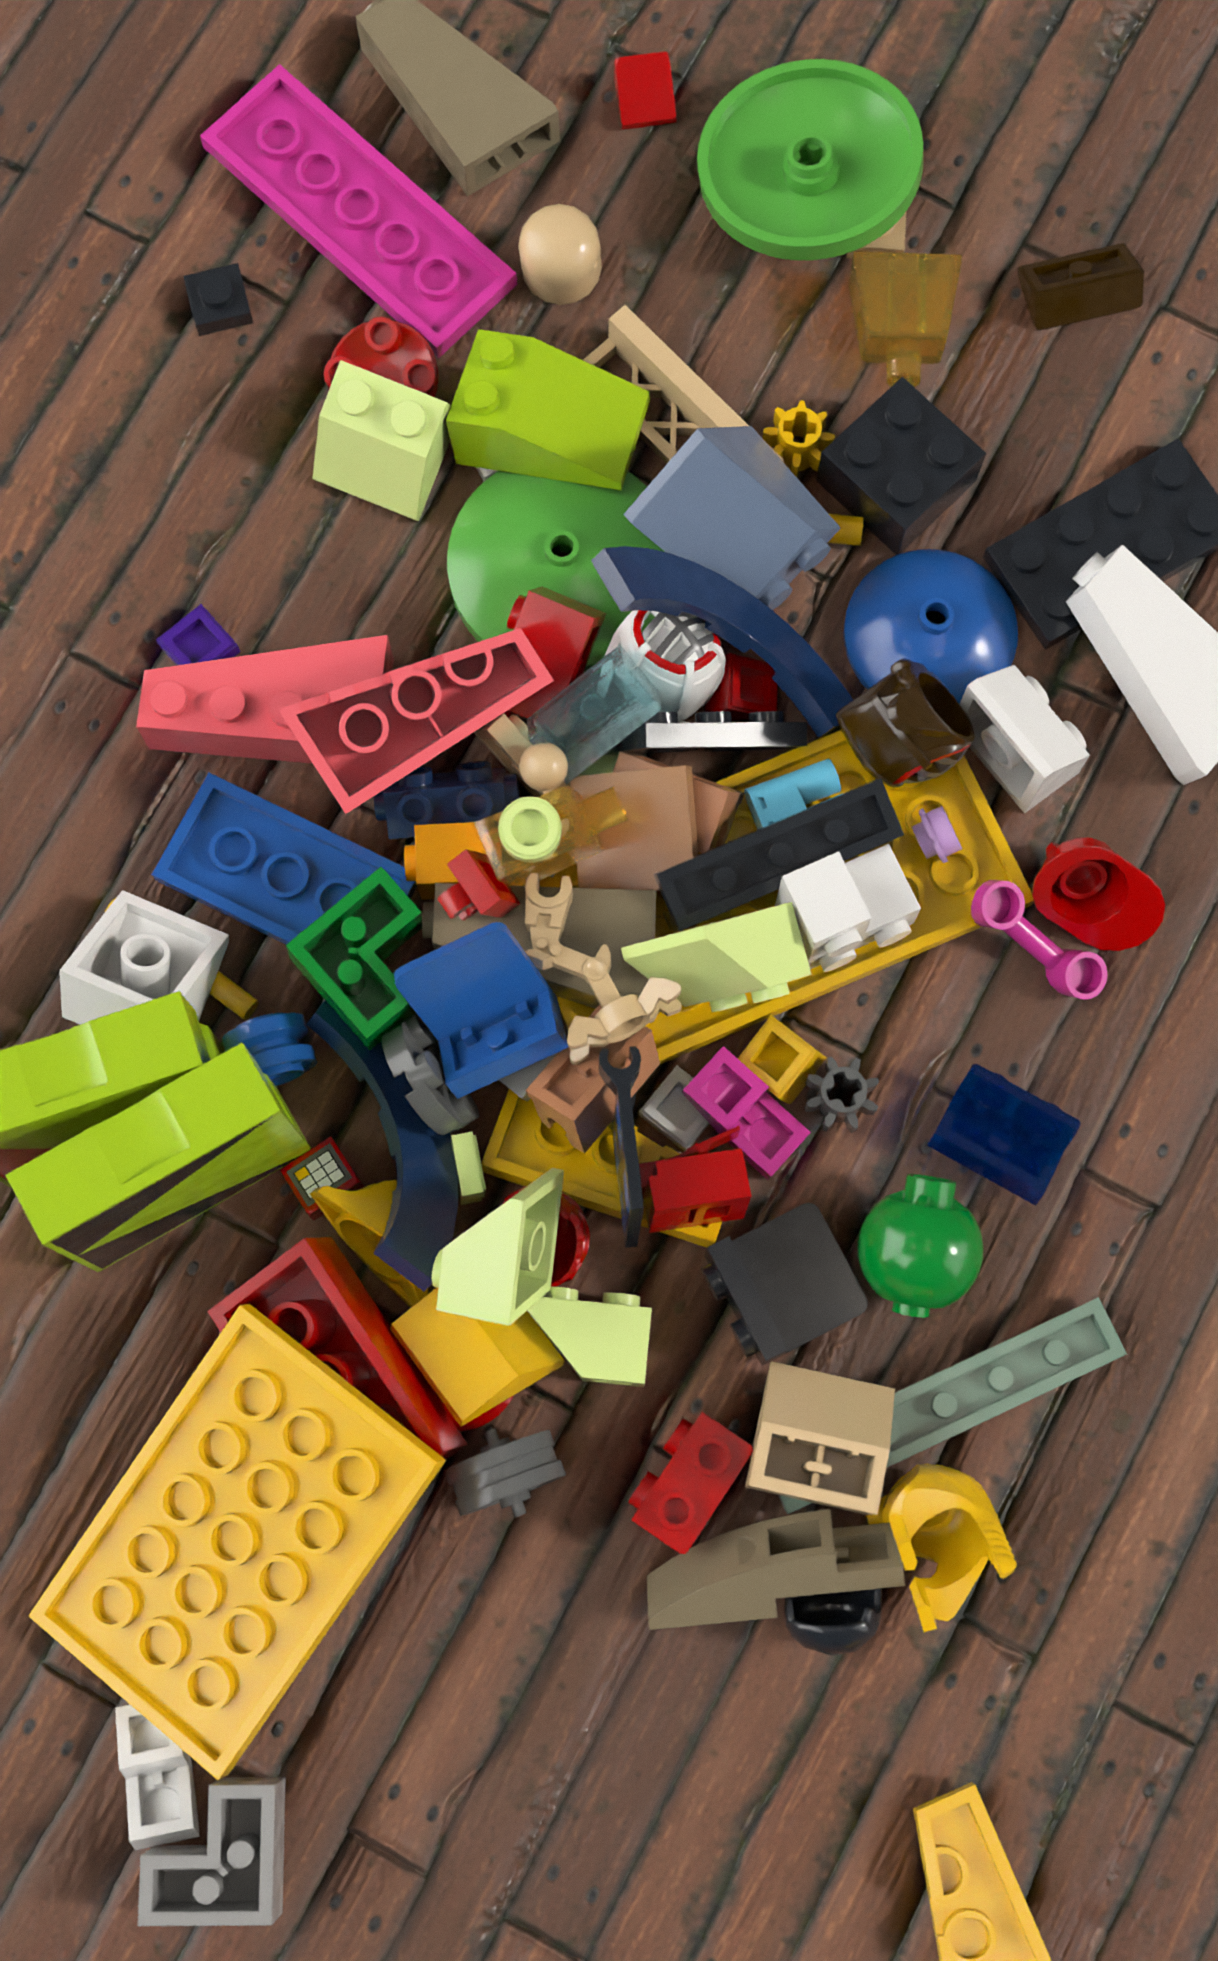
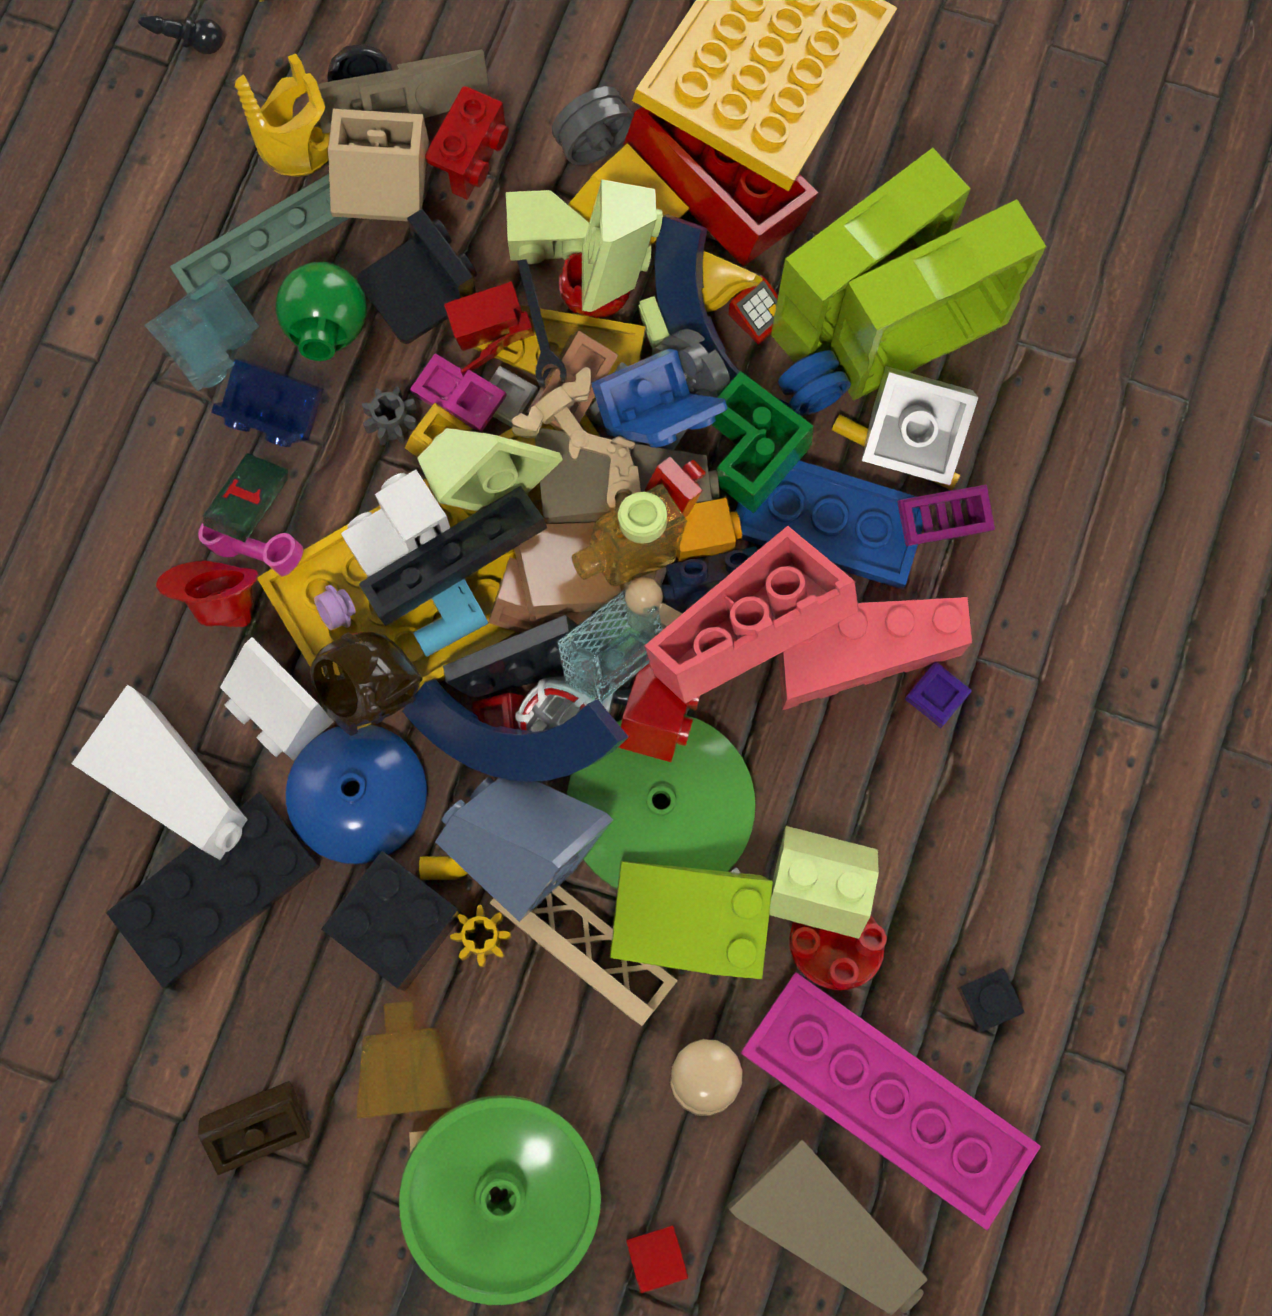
camera: 170 degrees right, 0 degrees up
none -> black bar [138,16,224,54]
none -> clear light blue brick [144,273,259,391]
none -> clear green tile [203,453,288,542]
none -> magenta slope [897,485,995,546]

